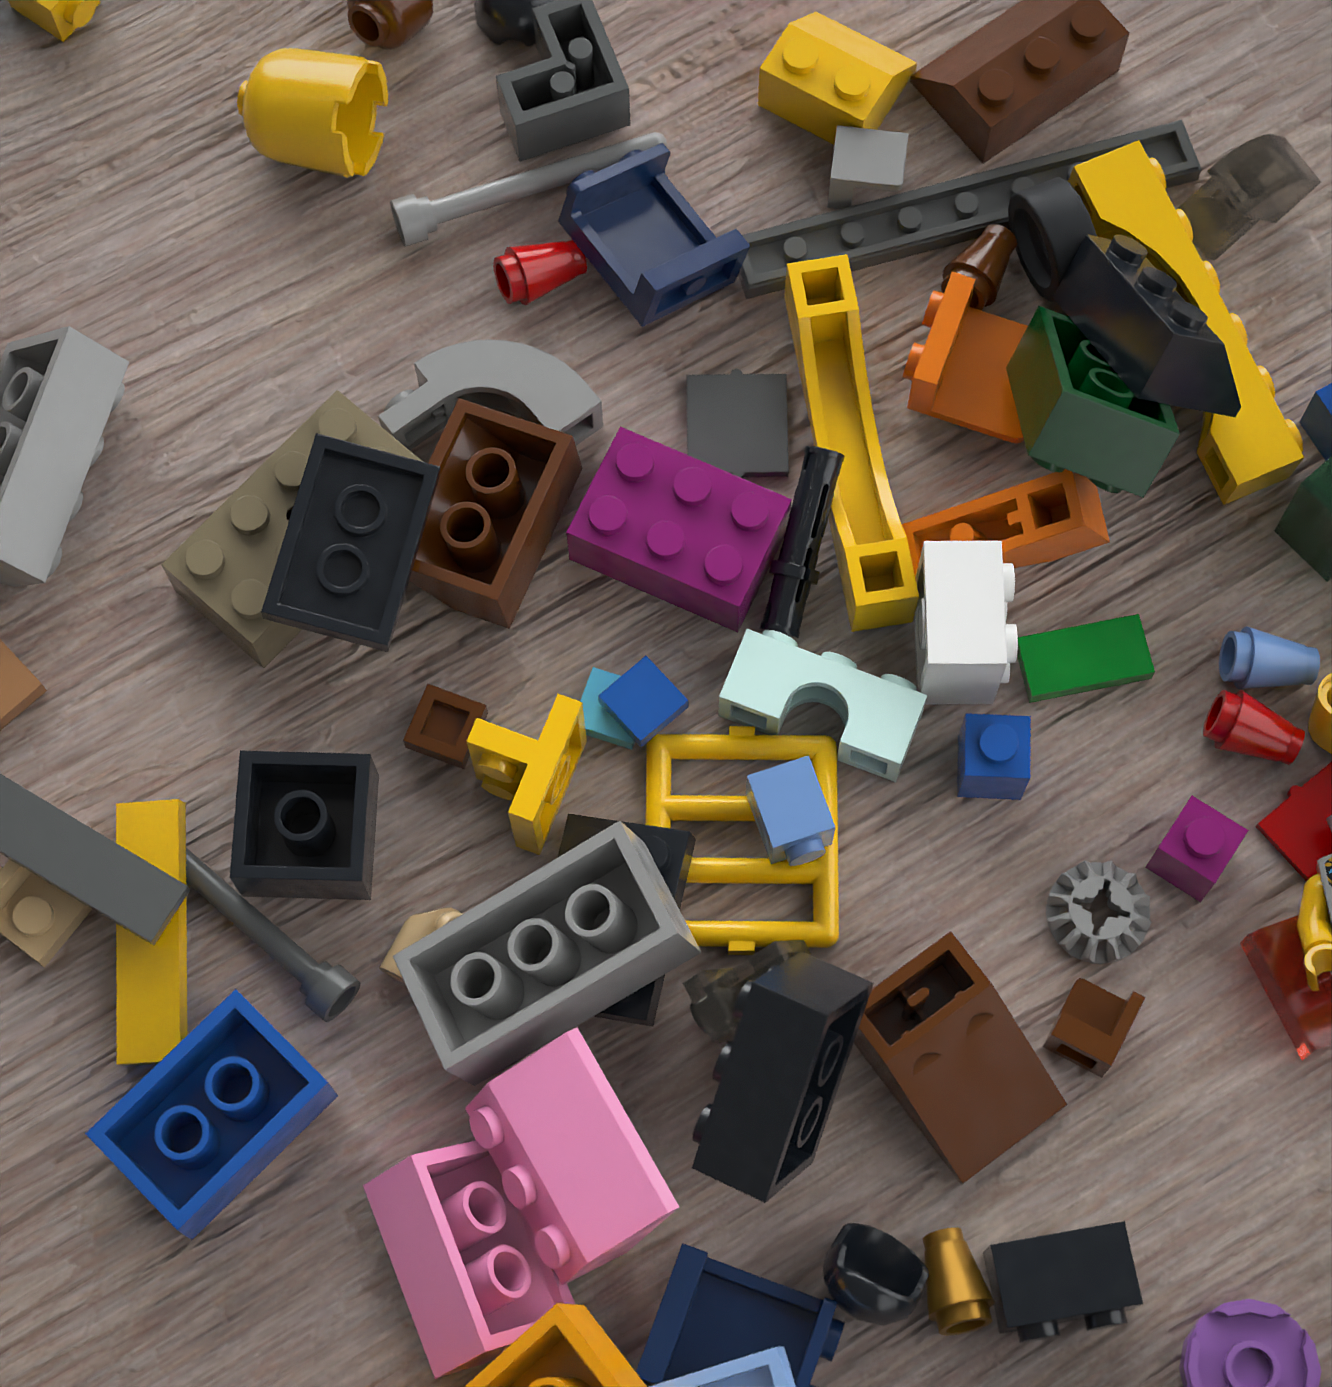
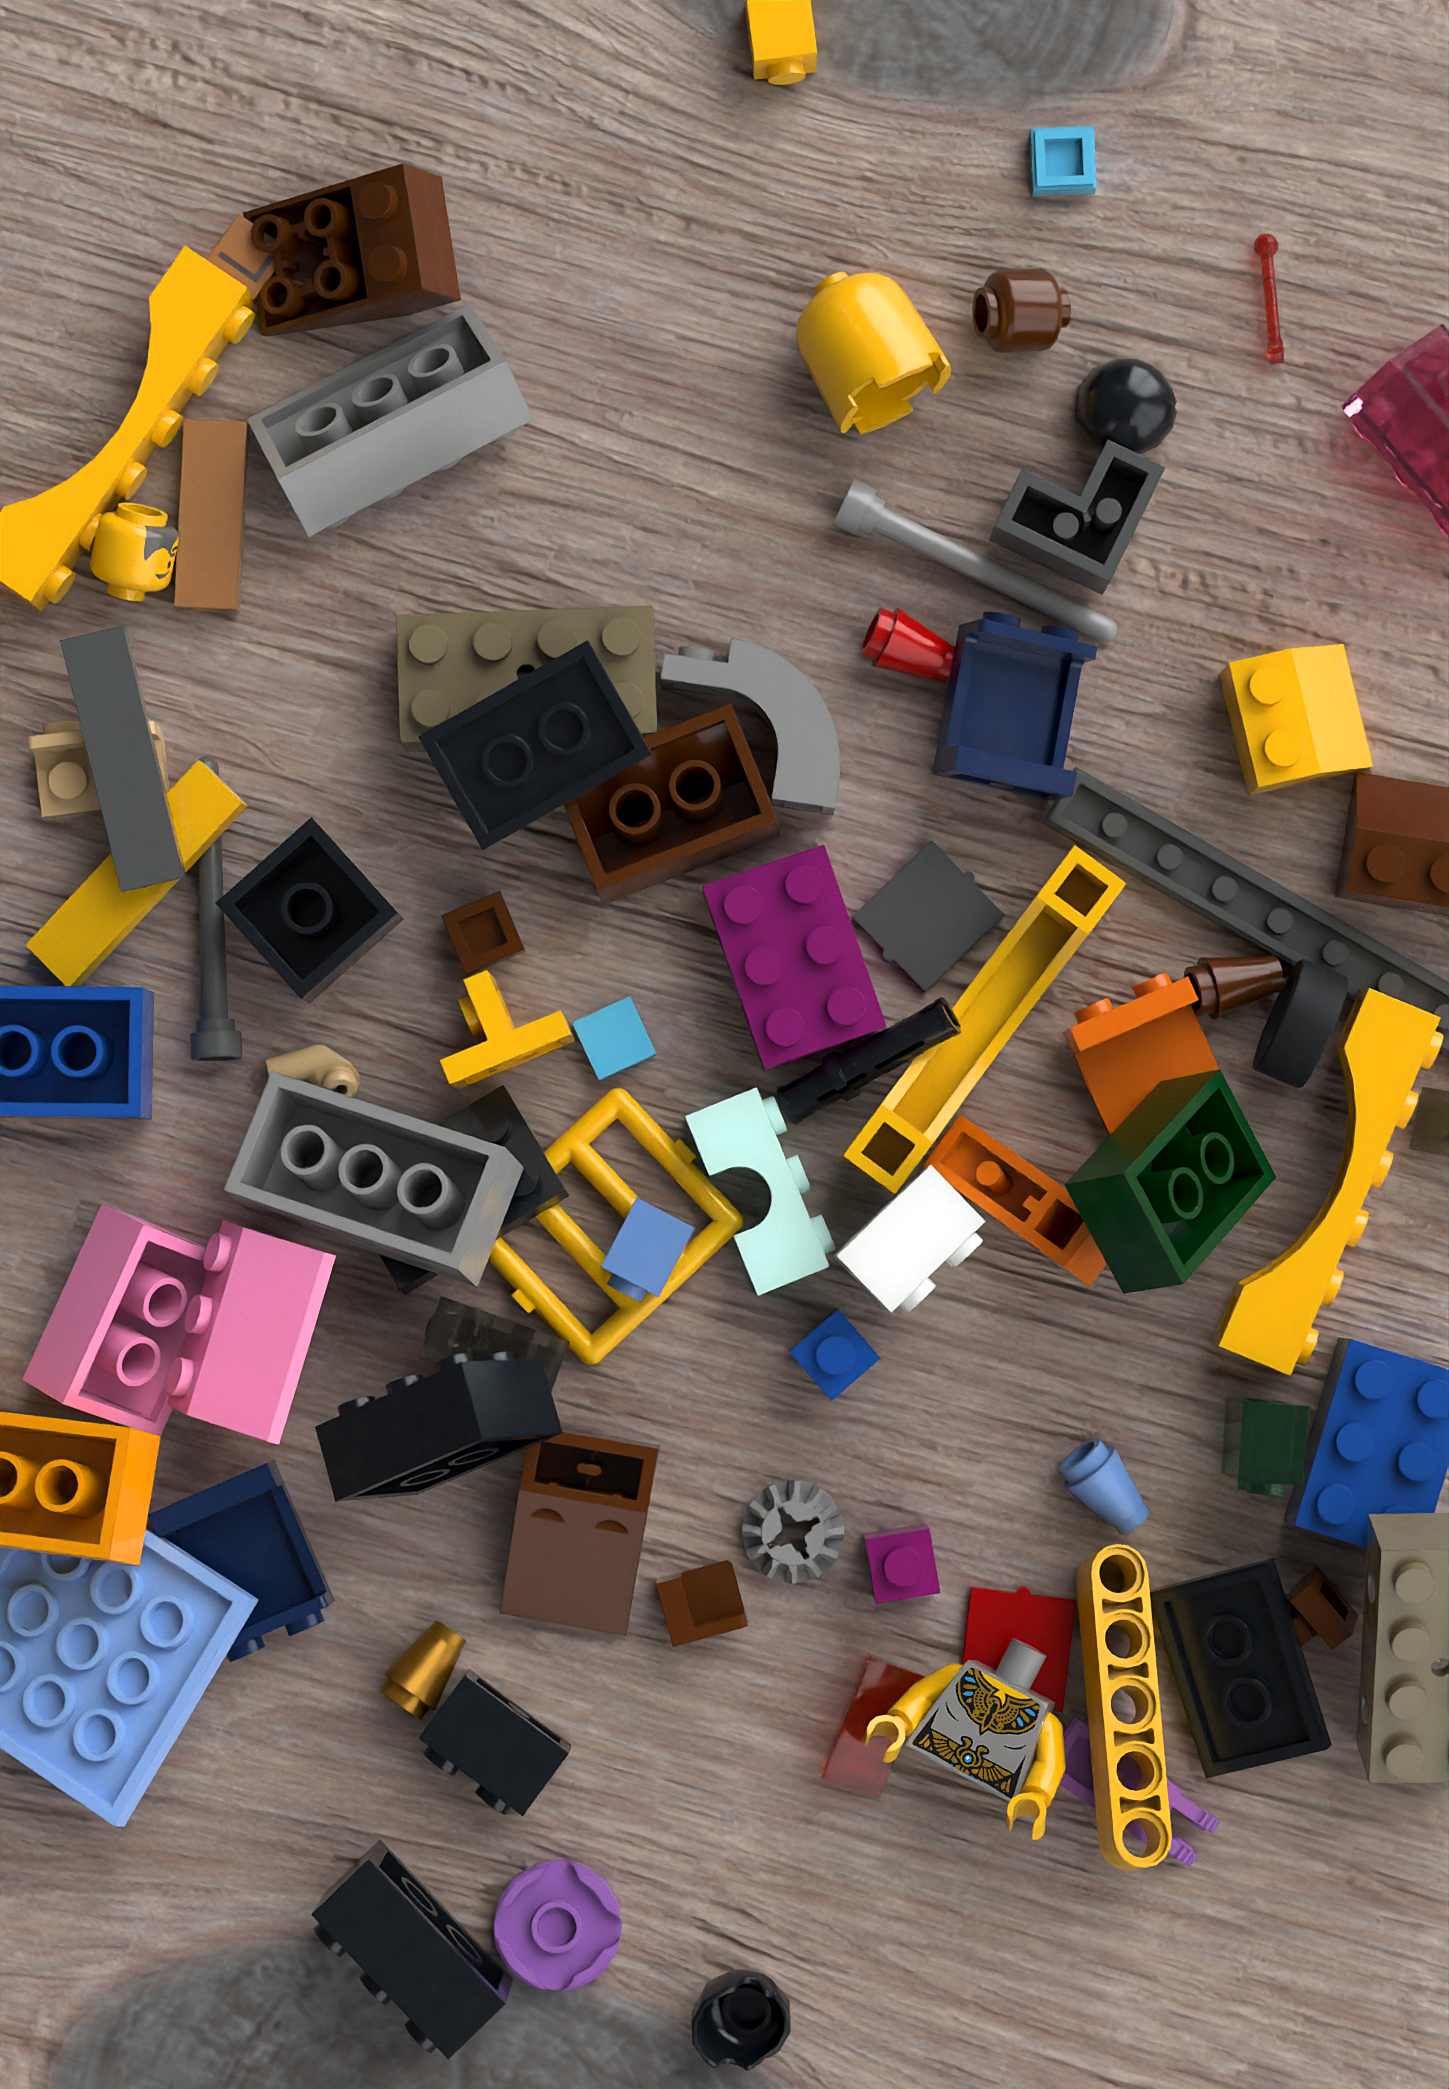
camera: 45 degrees right, 15 degrees up
blue tile [598,656,689,747] -> none
black hair [823,1223,929,1326] -> none
light grey panel [827,125,909,209] -> none
green tile [1017,614,1155,703] -> none
black slope [1053,234,1241,417] -> none
red cone [1203,690,1305,765] -> none

